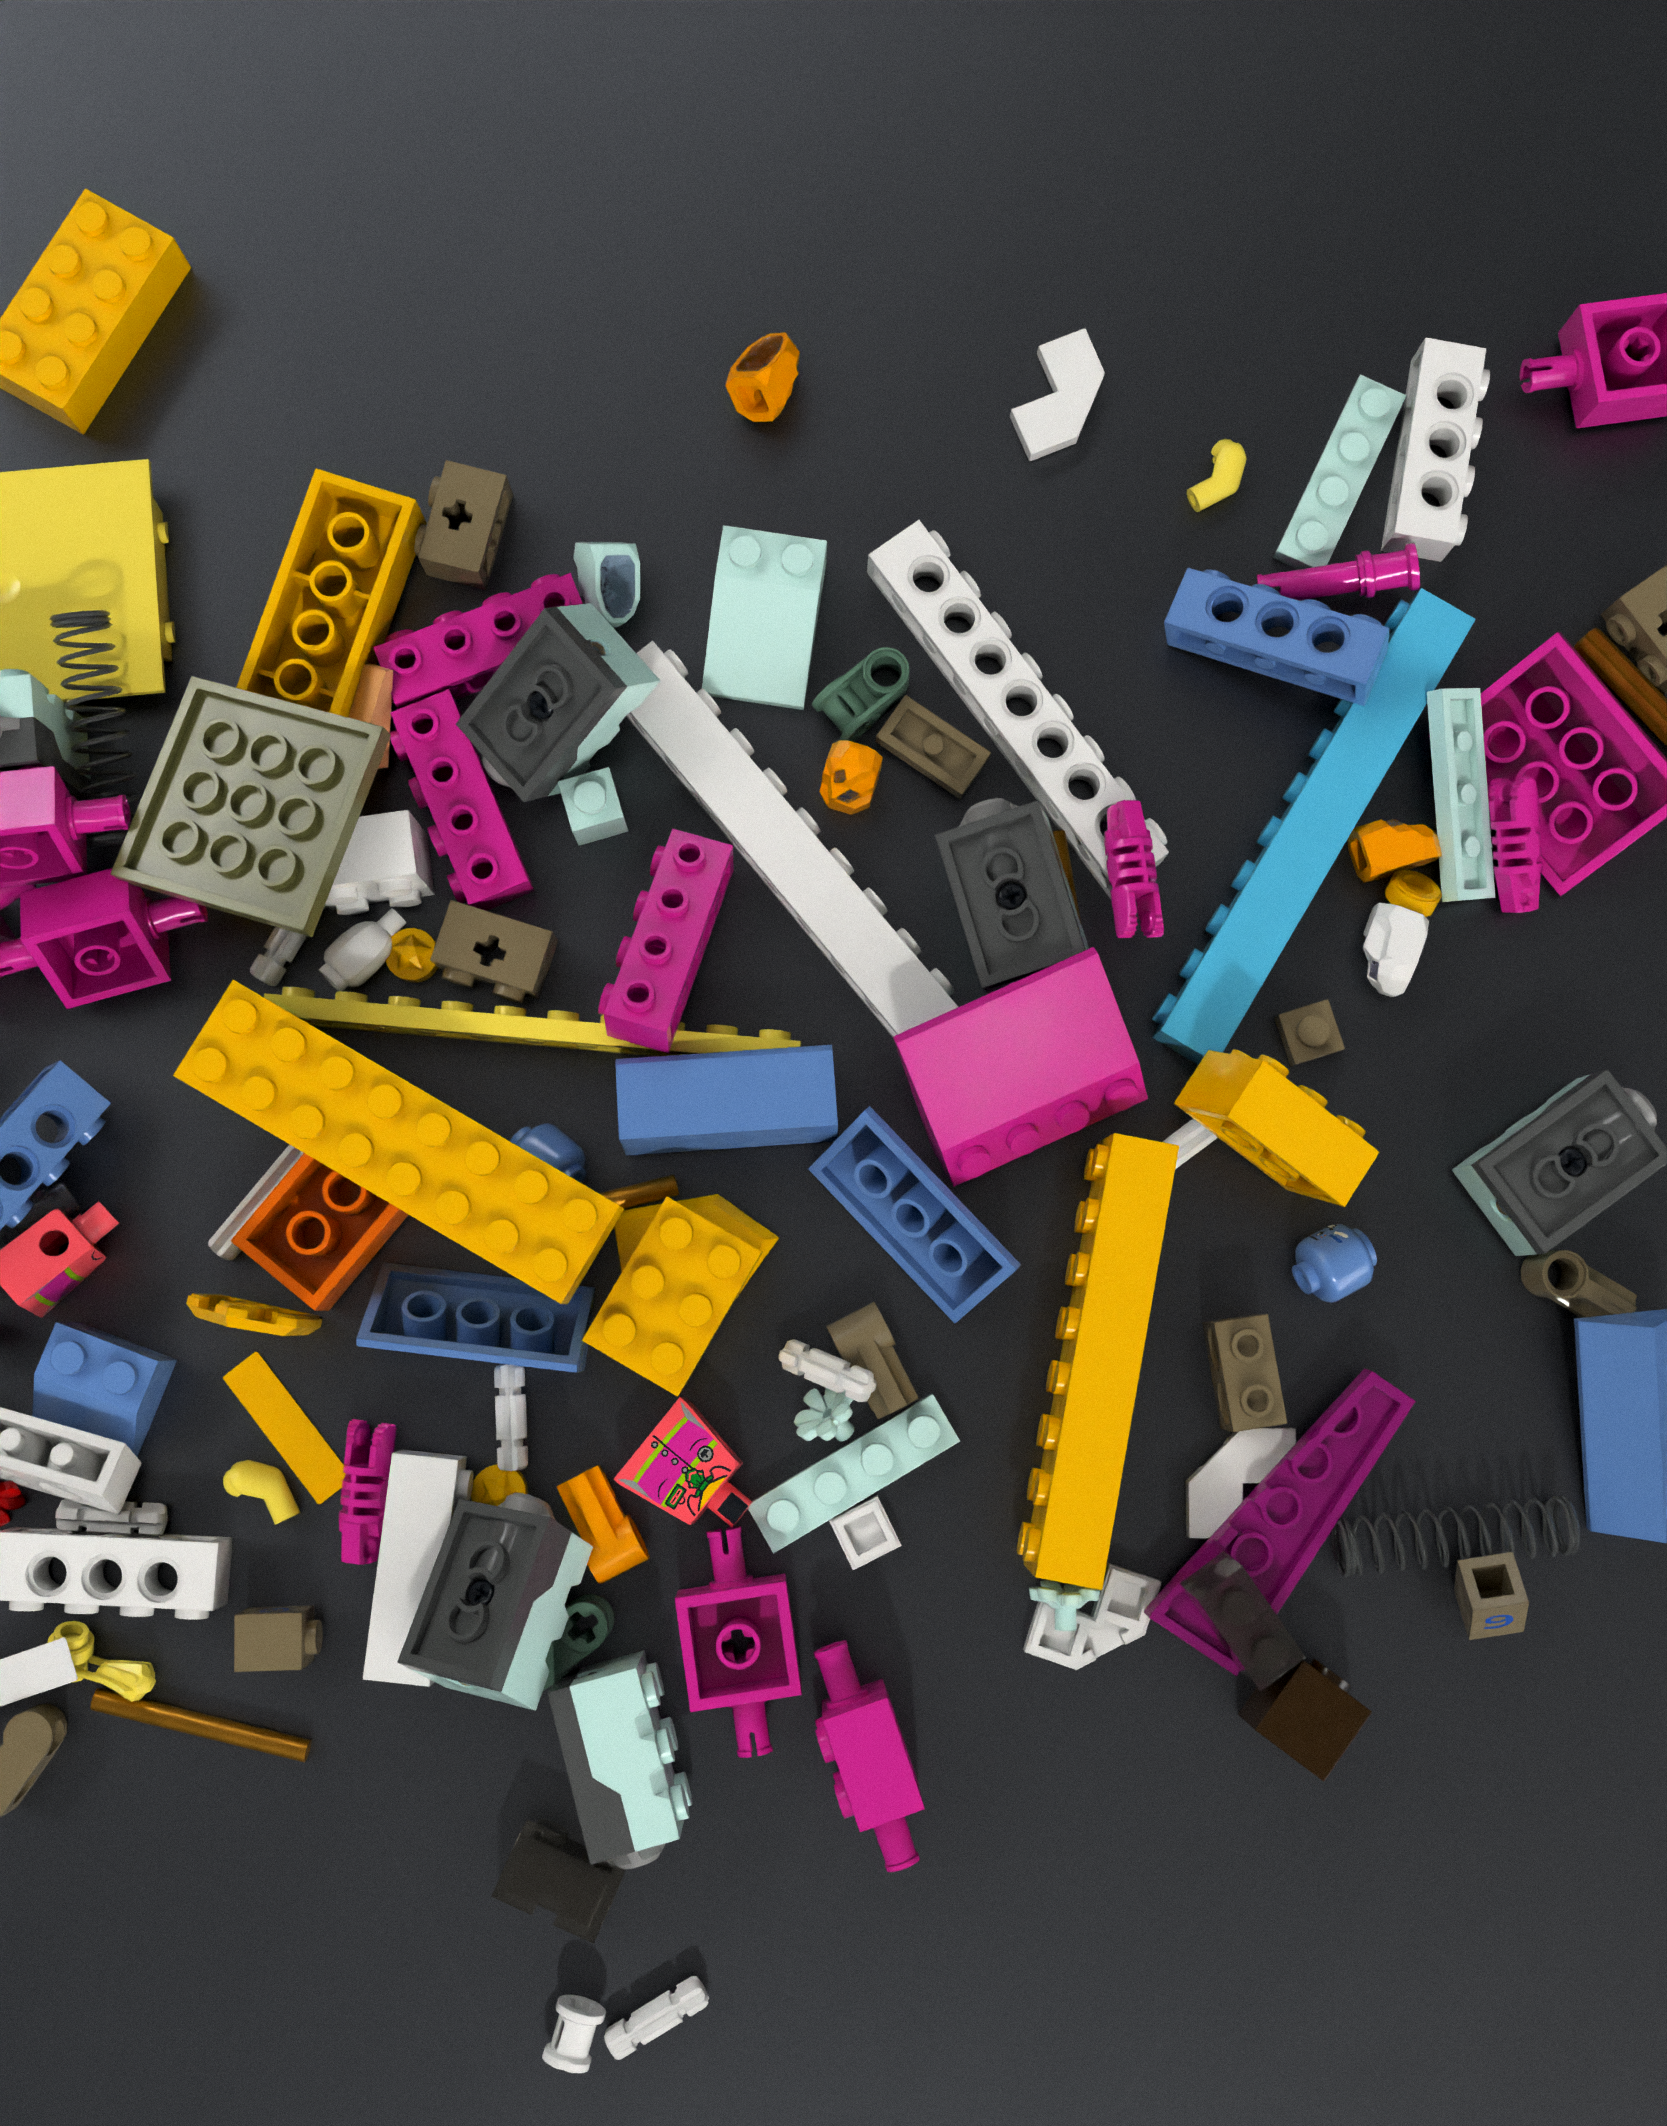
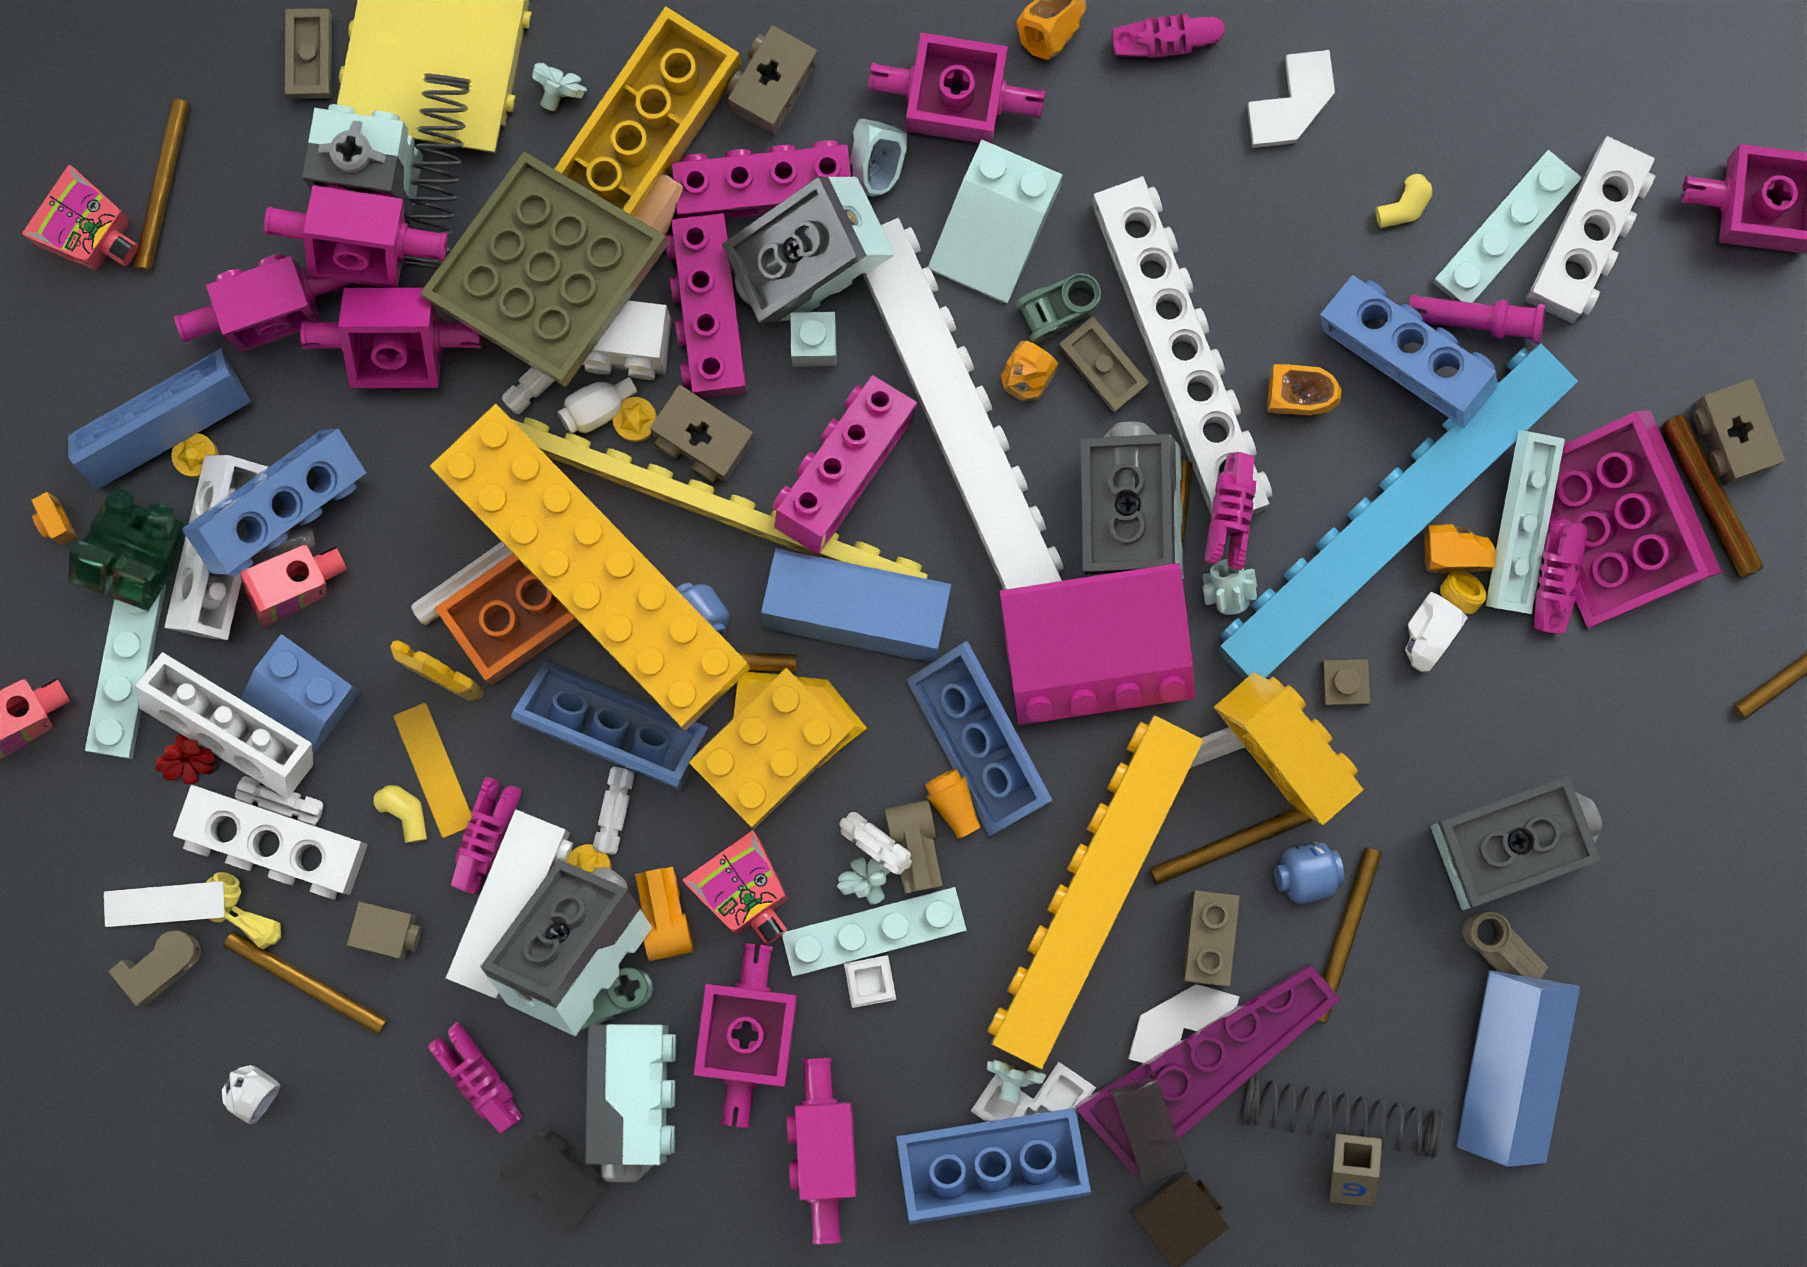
camera: 25 degrees right, 0 degrees up
none -> white rock [222,1065,281,1124]
none -> dark pink hinge [428,1023,523,1134]
none -> light aqua plant [532,63,587,111]
none -> dark pink brick [868,33,1046,144]
none -> medium blue slope [896,1108,1091,1224]
none -> light orange cone [925,769,981,839]
none -> dark pink hinge [1112,14,1226,58]
none -> pearl gold bar [1150,808,1313,885]
none -> light aqua gear [1202,559,1257,615]
none -> rock [1267,364,1342,416]
none -> pearl gold bar [1317,847,1382,1024]

